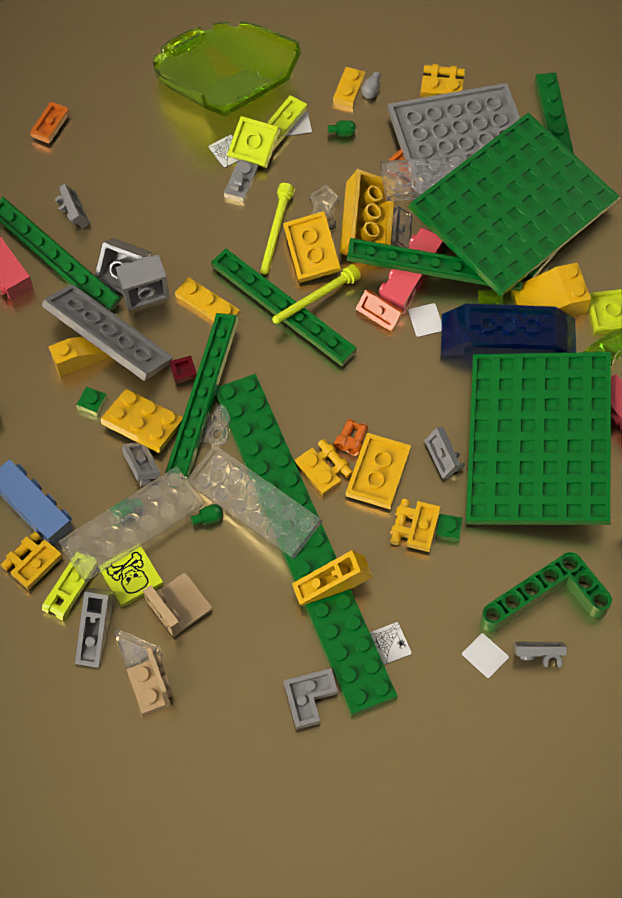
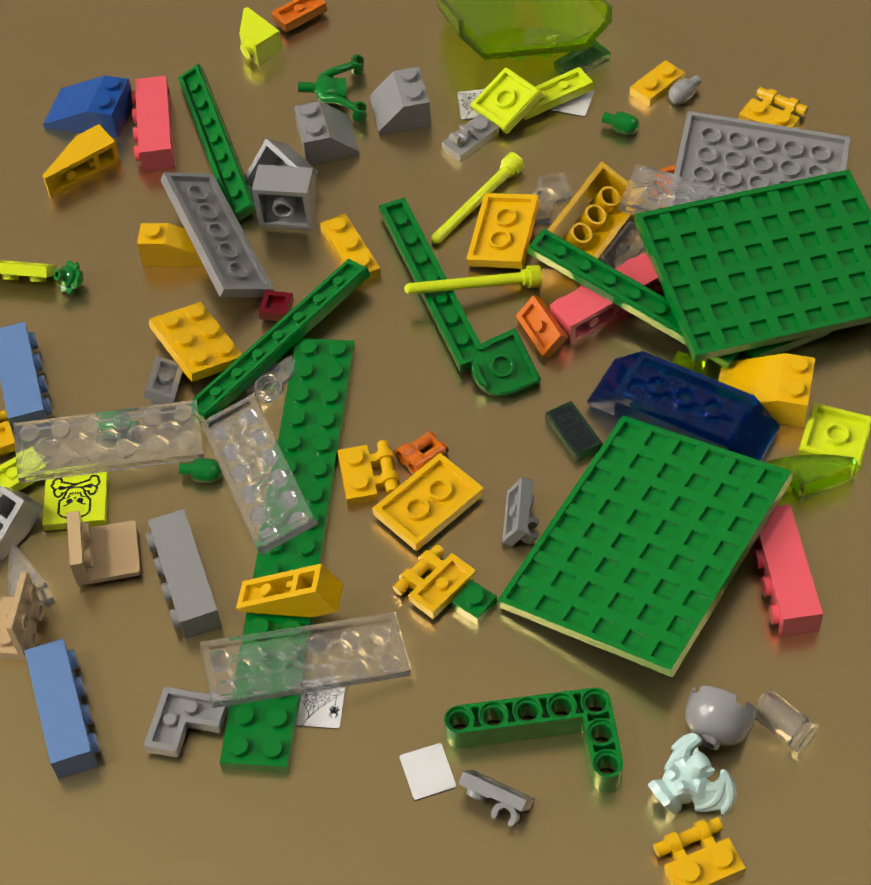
camera: 30 degrees right, 10 degrees down
light grey plate [55,184,90,228] -> none
green plate [76,386,108,417] -> none
white sticker [408,303,444,337] -> none
none -> medium blue brick [25,638,100,779]
none -> green plant [53,261,84,294]
none -> light grey brick [145,509,222,639]
none -> clear plate [200,612,411,708]
none -> neon yellow slope [239,7,282,65]
none -> light grey slope [294,101,360,165]
none -> green piece [298,54,367,123]
none -> light grey slope [369,67,431,135]
none -> green tile [471,328,542,397]
none -> tile [545,401,603,461]
none -> clear green tile [554,39,611,75]

